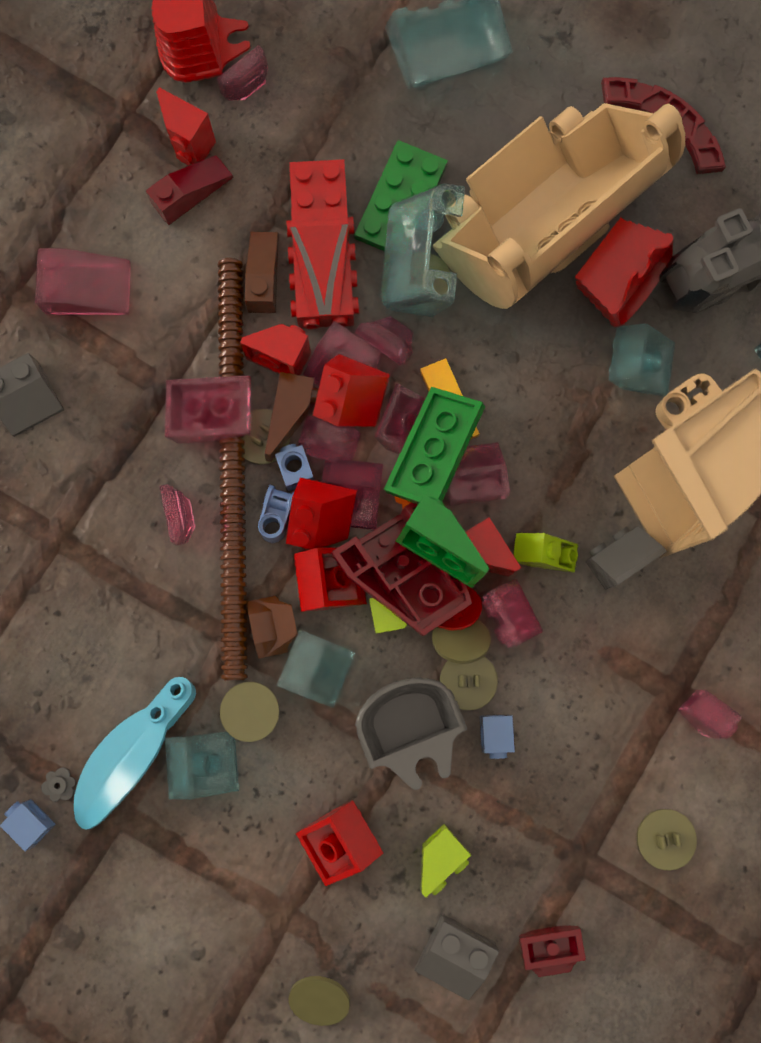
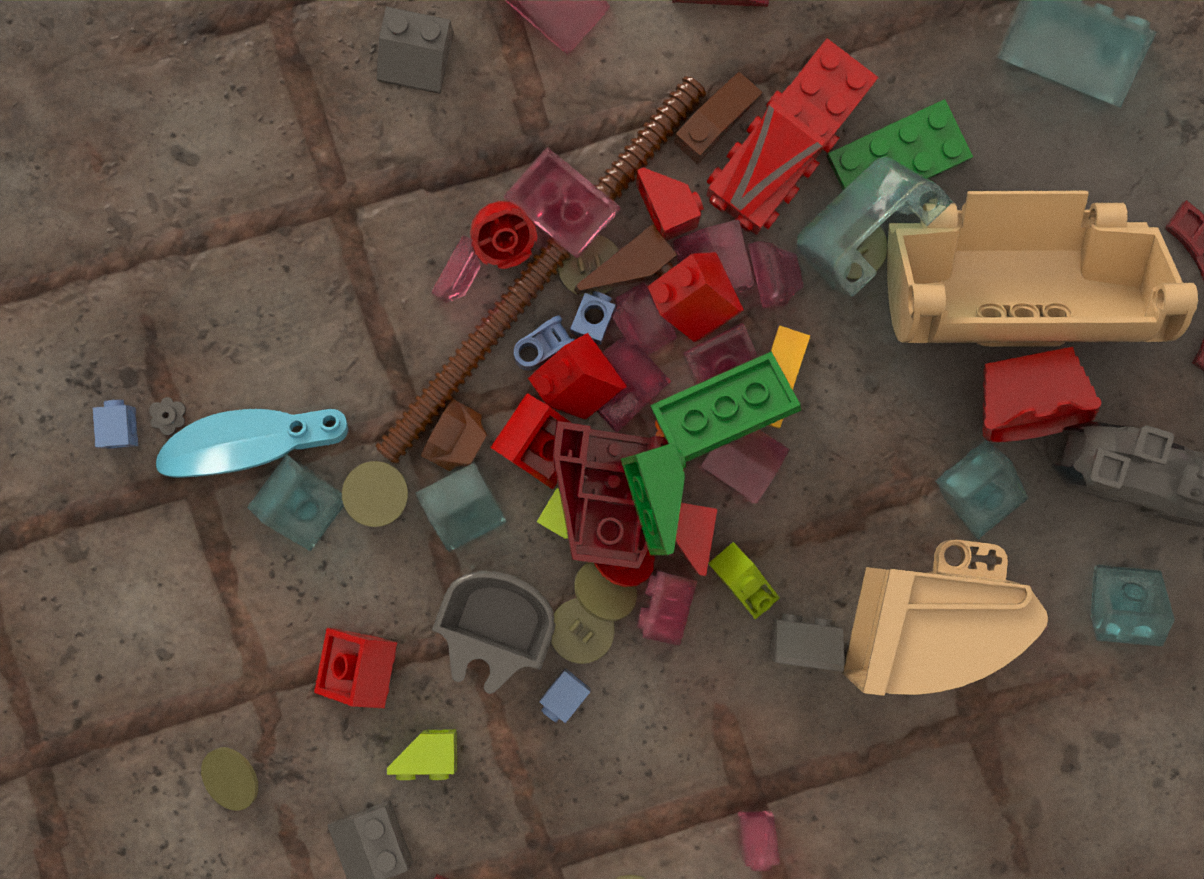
camera: 45 degrees right, 5 degrees up
none -> red cylinder [470,201,538,269]

